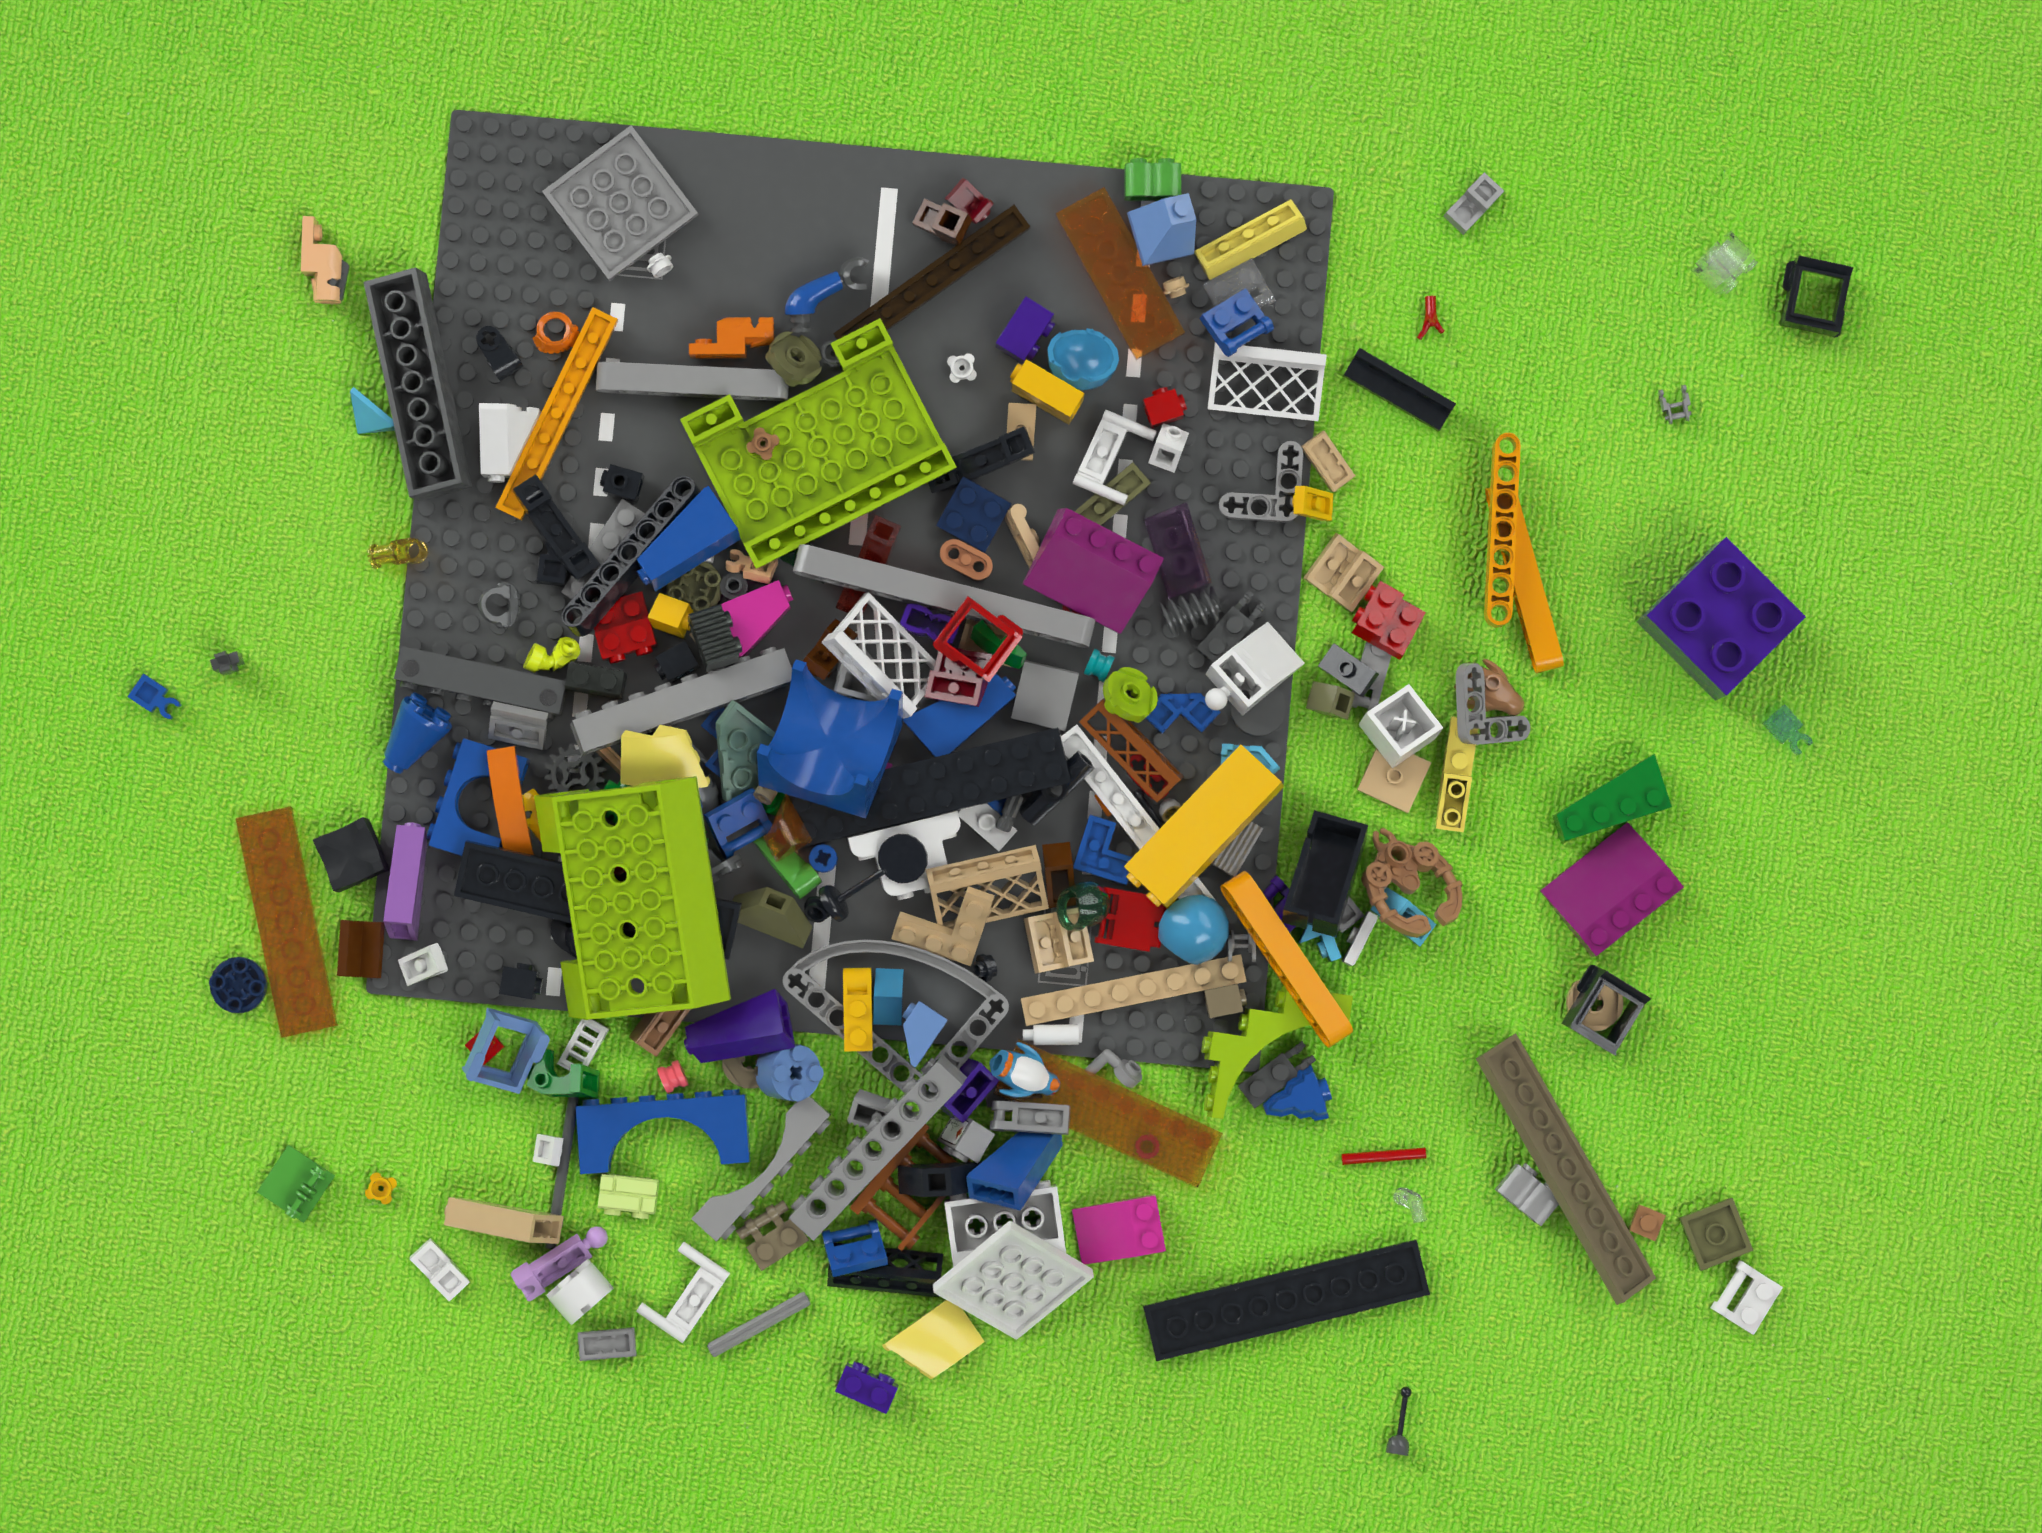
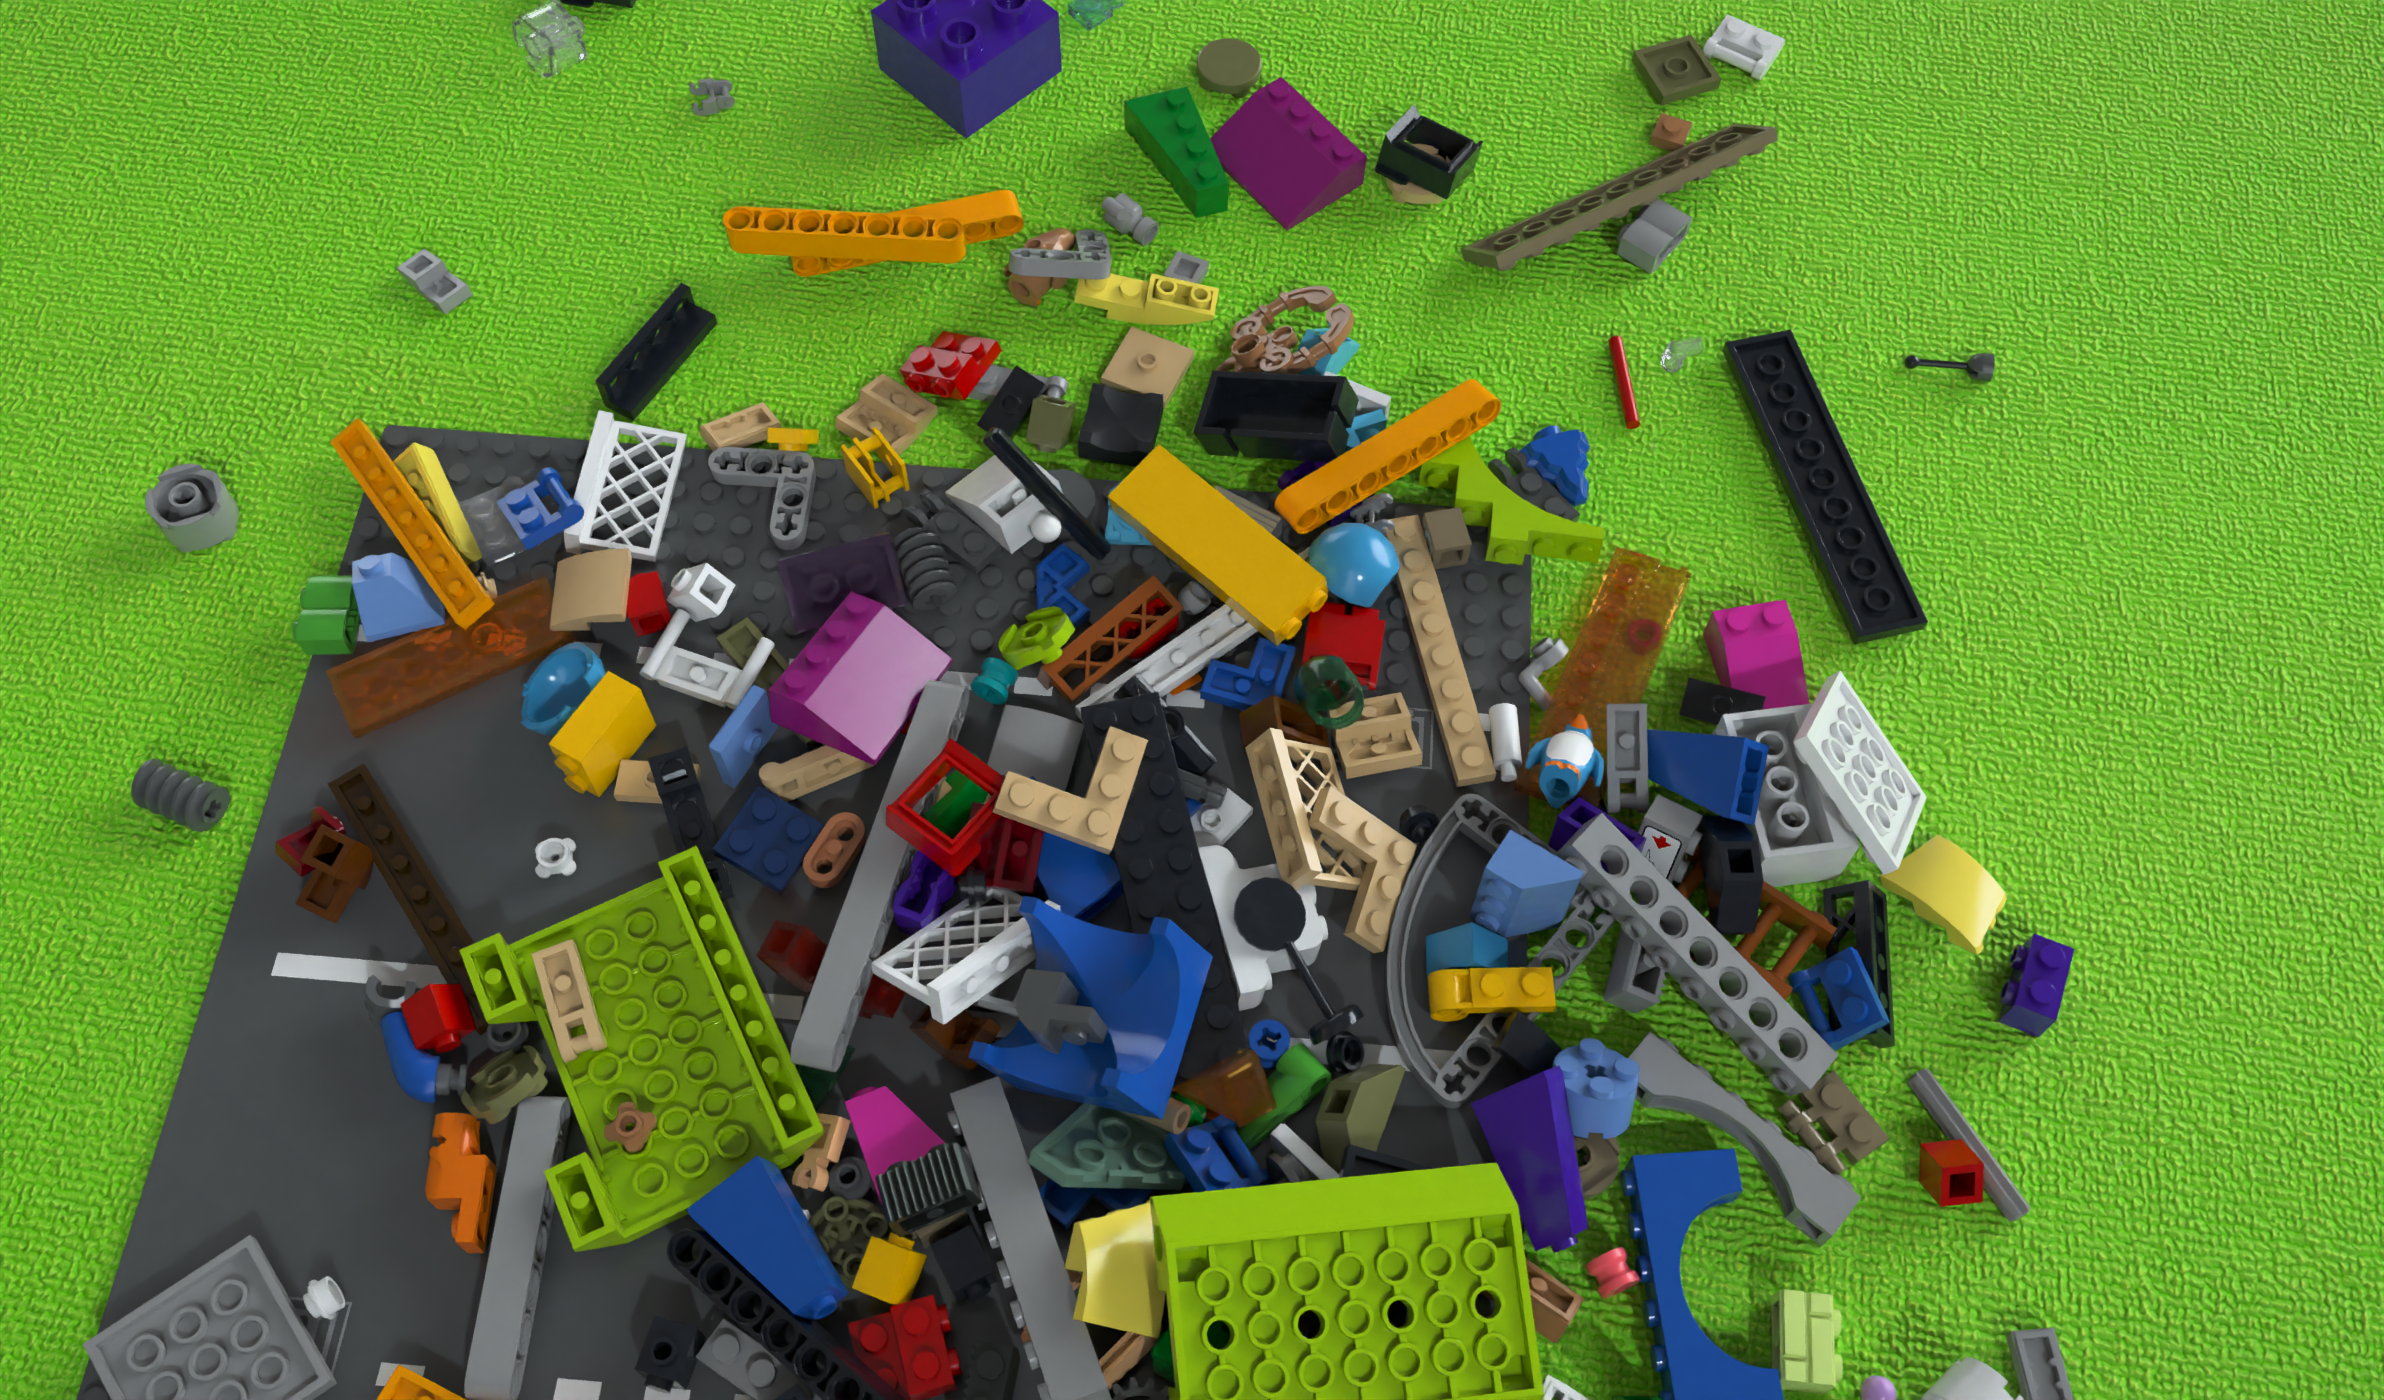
camera: 85 degrees left, 25 degrees down
white plate [636,1242,730,1344] -> none
dark purple brick [996,296,1055,364] -> none
white brick [1359,684,1443,768] -> none
red bar [1417,296,1445,340] -> none
none -> dark grey piece [131,759,230,832]
none -> light grey brick [145,464,239,552]
none -> light orange plate [330,418,495,630]
none -> red brick [400,984,476,1053]
none -> tan plate [532,939,607,1063]
none -> tan slope [550,548,632,631]
none -> medium blue plate [709,685,778,789]
none -> yellow piece [840,426,910,509]
none -> black plate [960,865,987,907]
none -> black axle [983,427,1111,560]
none -> tan plate [992,726,1148,855]
none -> dark grey brick [1016,969,1108,1054]
none -> black brick [1078,383,1163,467]
none -> light grey piece [1102,193,1159,246]
none -> light grey plate [1163,251,1209,284]
none -> olive tile [1197,38,1262,98]
none -> white plate [1269,1123,1339,1182]
none -> black slope [1491,1012,1562,1079]
none -> black plate [1679,678,1766,725]
none -> red brick [1919,1139,1984,1207]

